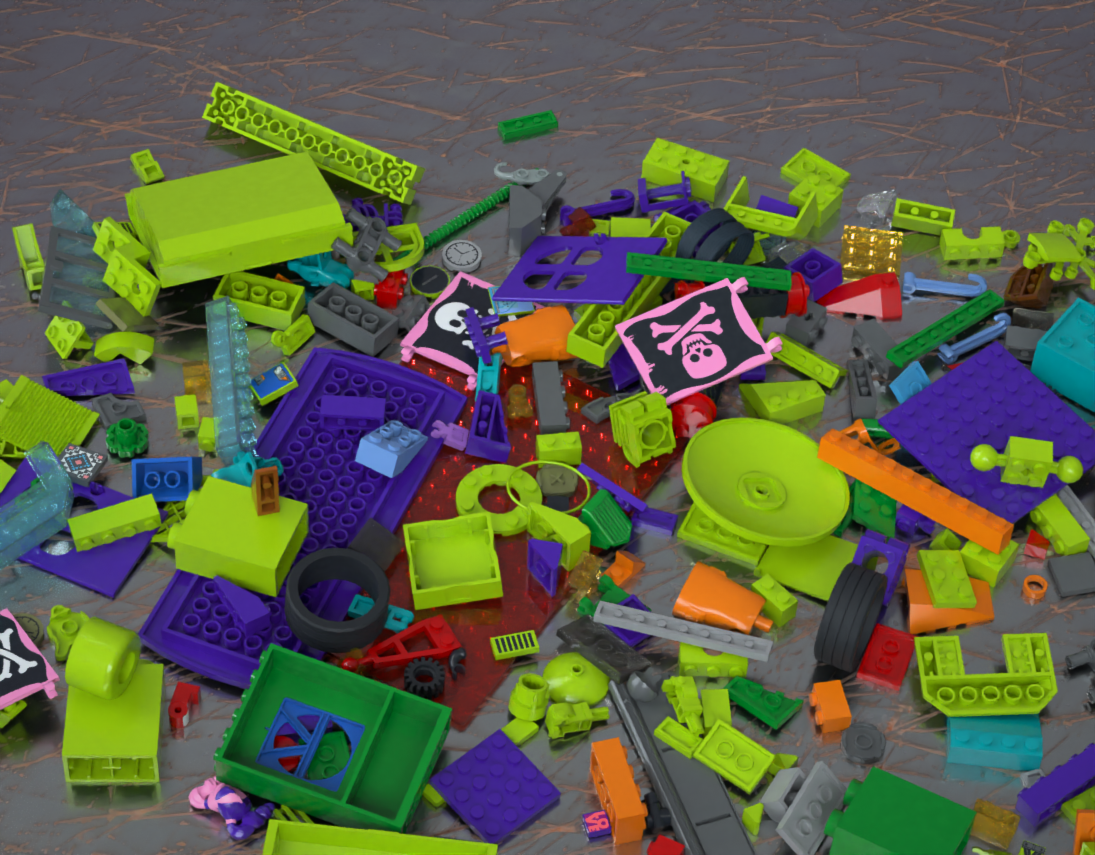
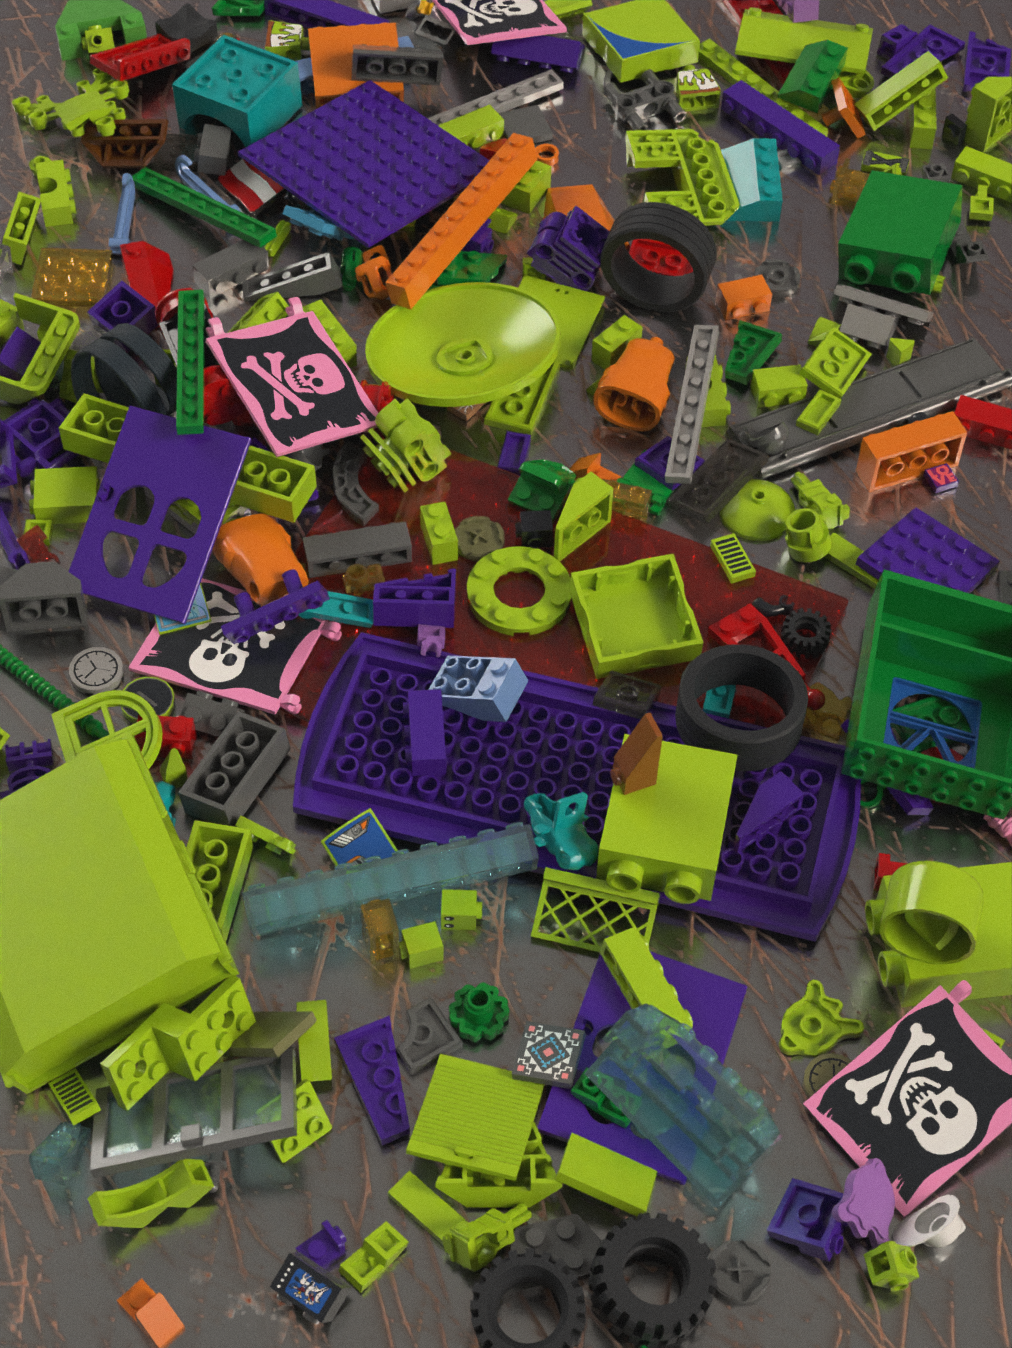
camera: 95 degrees left, 5 degrees up
blue slope [132,457,203,502] -> none
dark grey piece [331,208,402,282] -> none
lime piece [506,460,591,514] -> none
dark purple slope [527,539,563,597] -> none
dark purple wing [577,463,648,514] -> none
lime piece [661,676,704,737] -> none
lime plate [916,550,977,608] -> none
lime brick [970,436,1083,488] -> none

